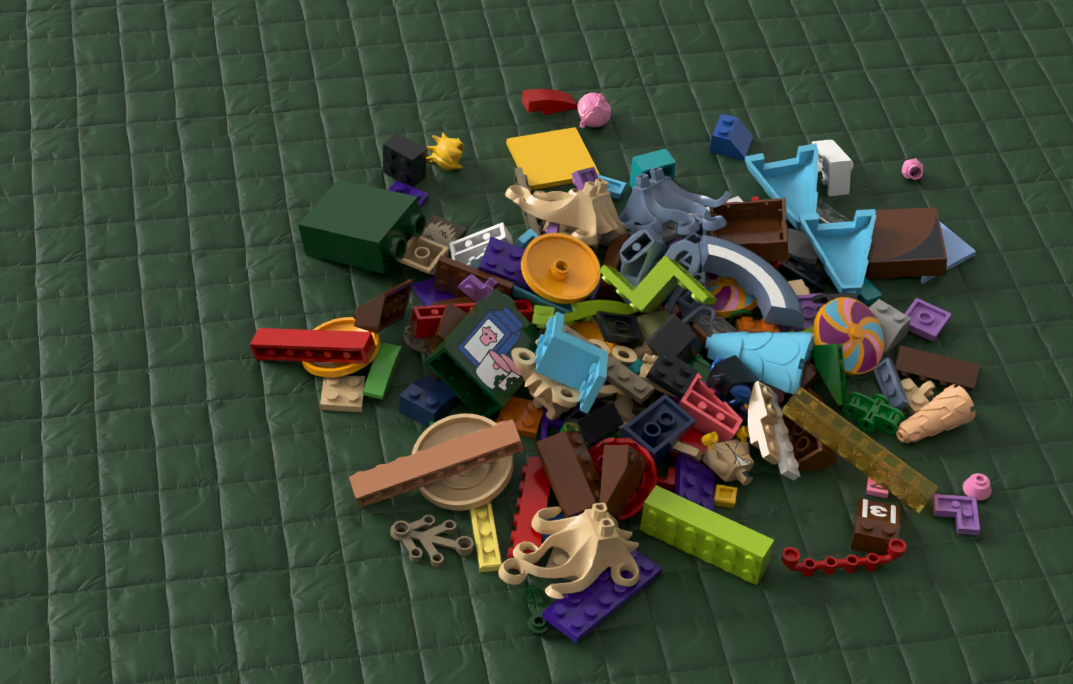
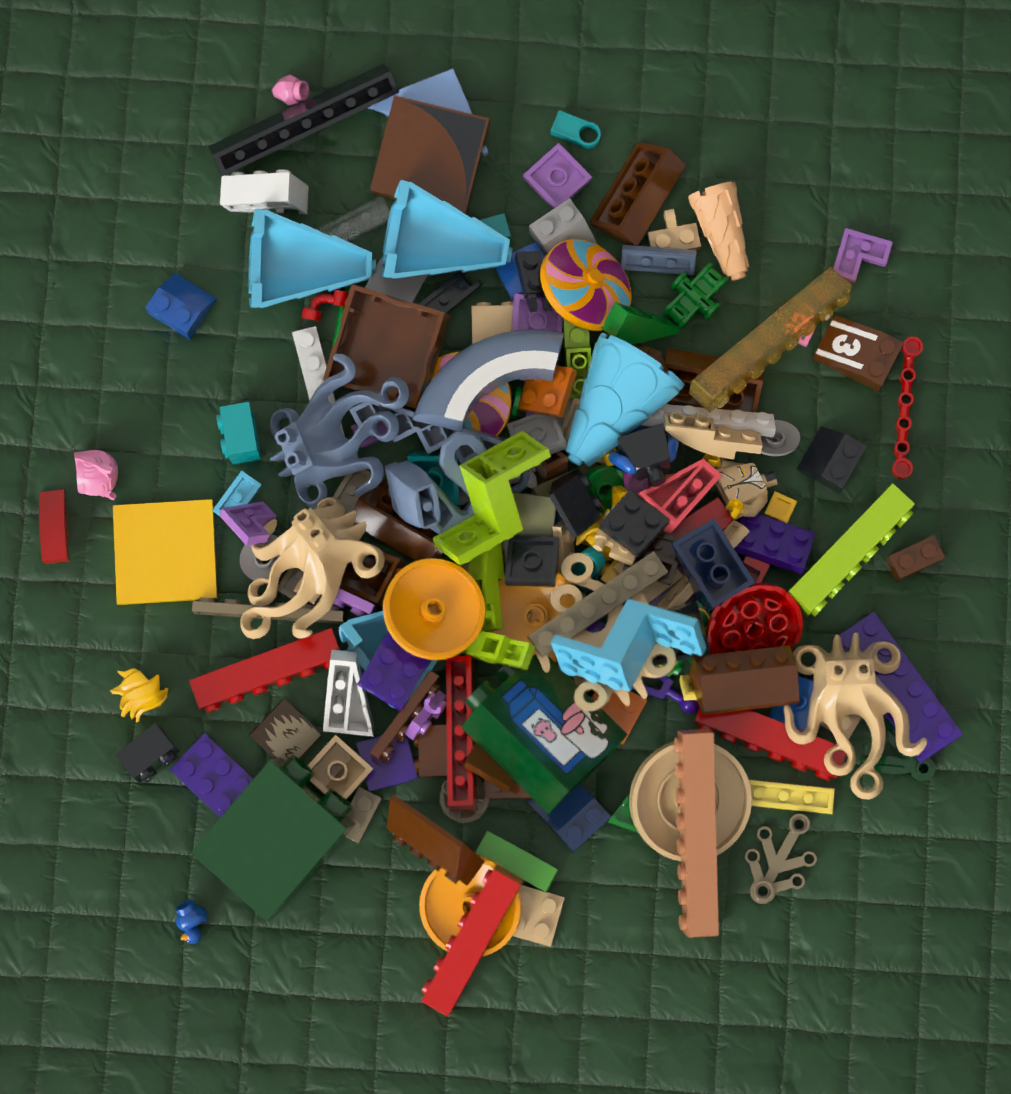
camera: 70 degrees left, 35 degrees up
reddish brown slope [600,445,646,519] -> none
bright pink cone [963,473,992,501] -> none
none -> blue animal [175,899,208,944]
none -> red brick [189,628,340,713]
none -> black brick [208,63,400,176]
none -> dark tan plate [346,787,382,844]
none -> teal piece [550,110,601,149]
none -> light grey dish [761,420,800,456]
none -> black slope [797,426,867,494]
none -> reddish brown brick [885,535,945,583]

